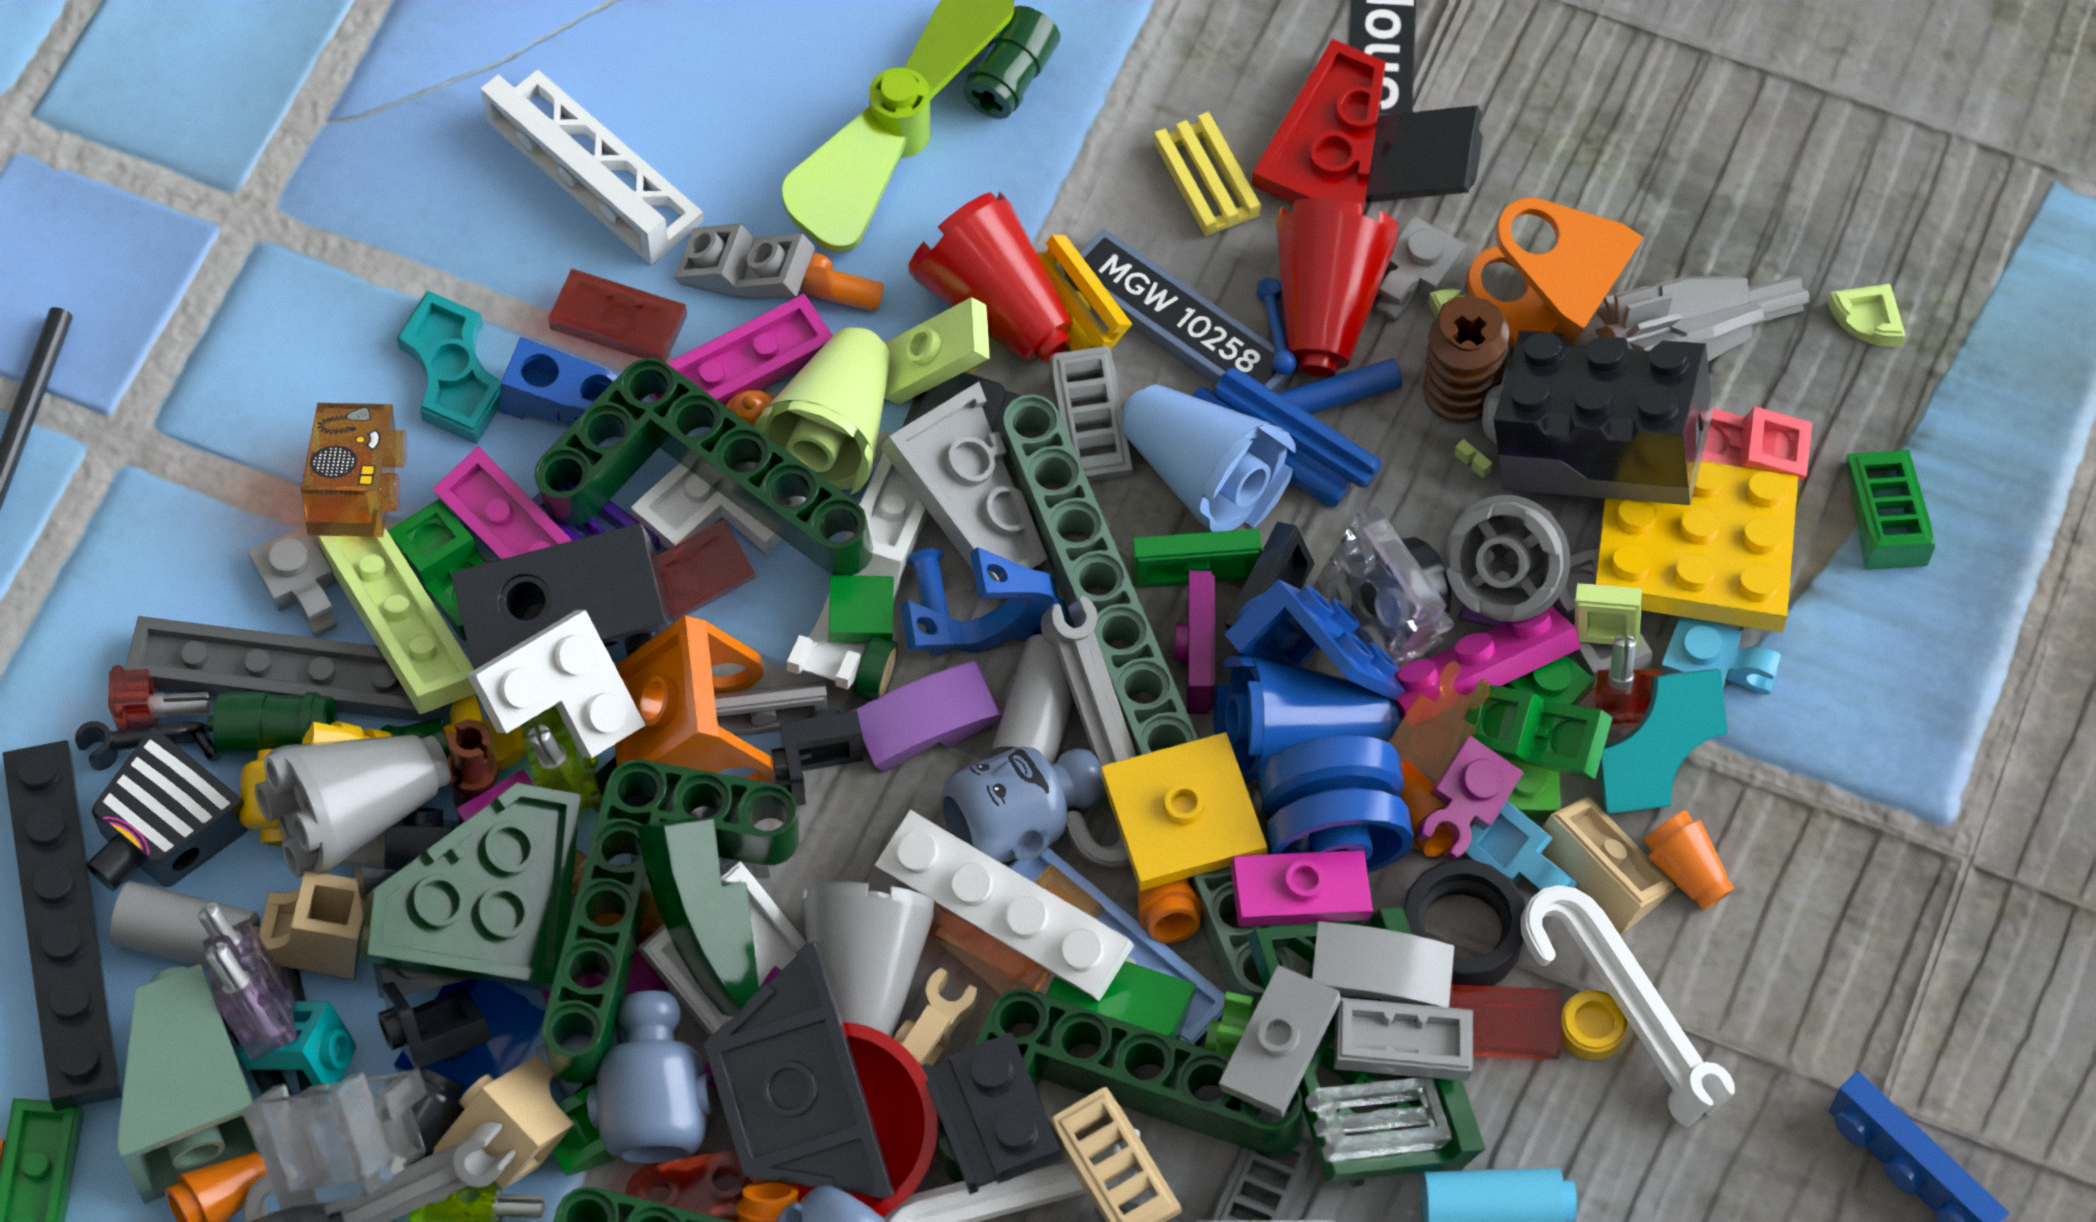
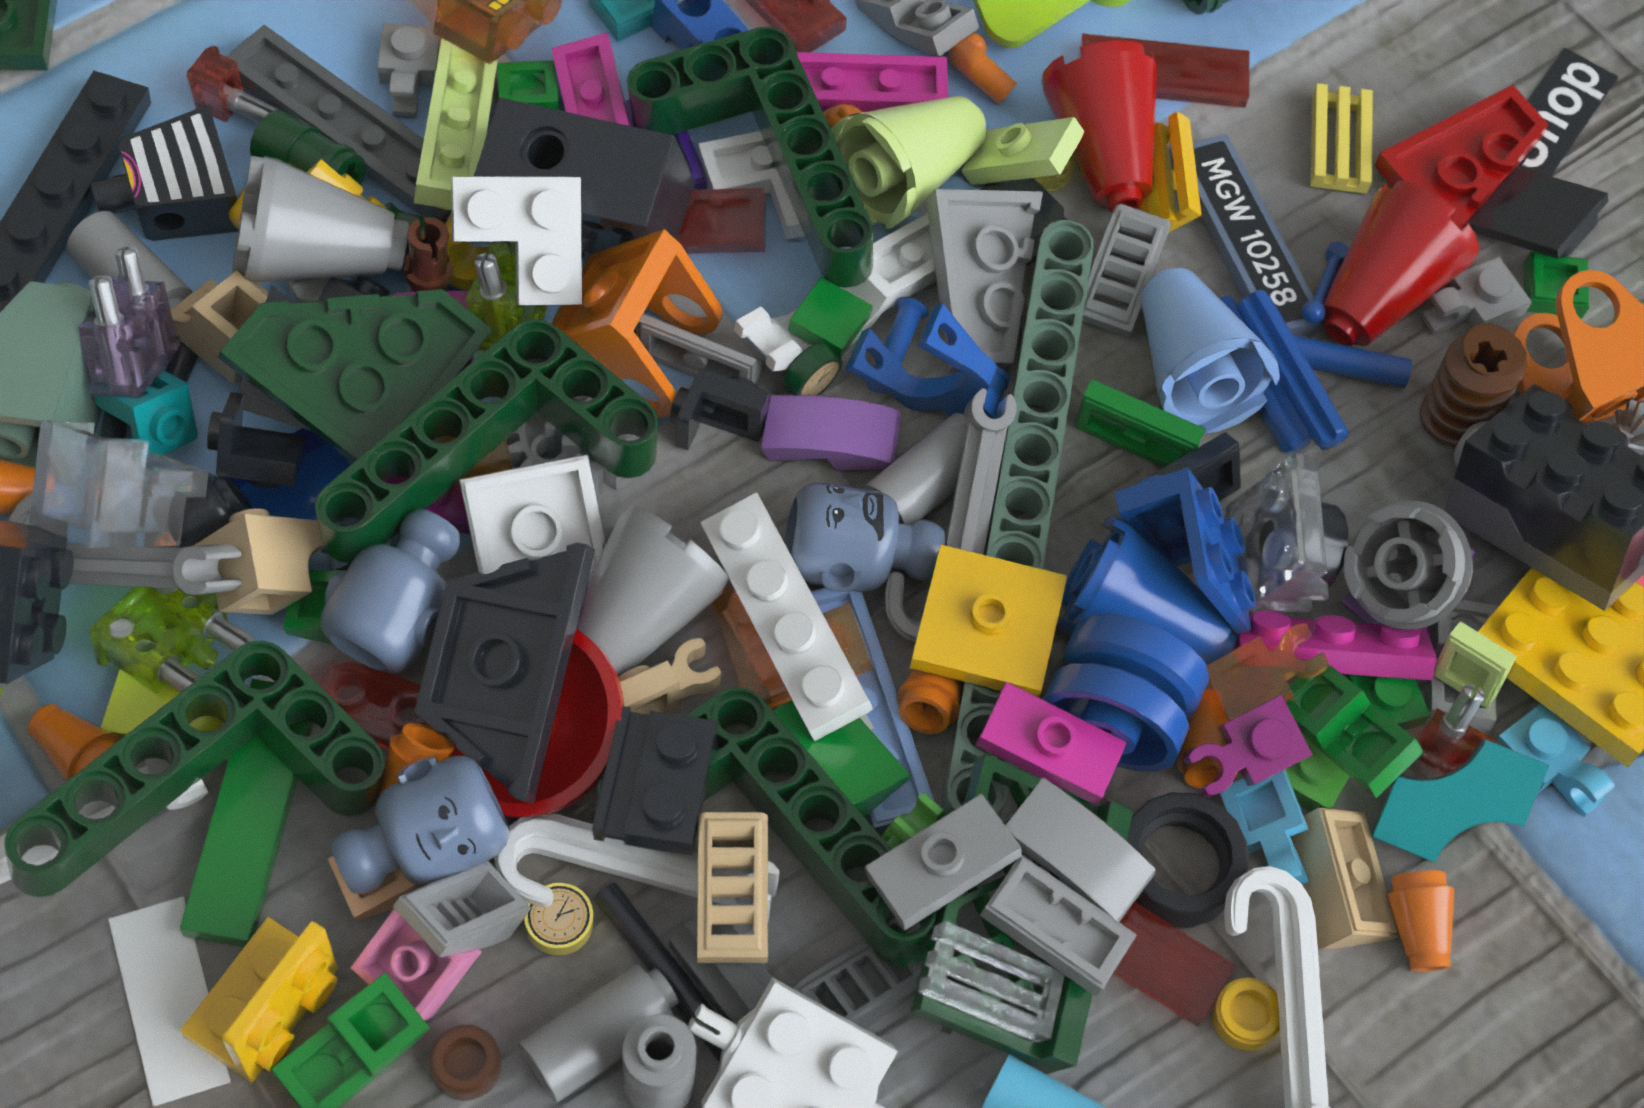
camera: 25 degrees right, 0 degrees up
black piece [75,721,221,771] -> none
slope [637,818,759,1017] -> none
magenta plate [1174,571,1215,714] -> none
yellowish green piece [1454,439,1492,479] -> none
none -> clear red tile [1079,33,1250,108]
none -> green tile [1524,251,1589,319]

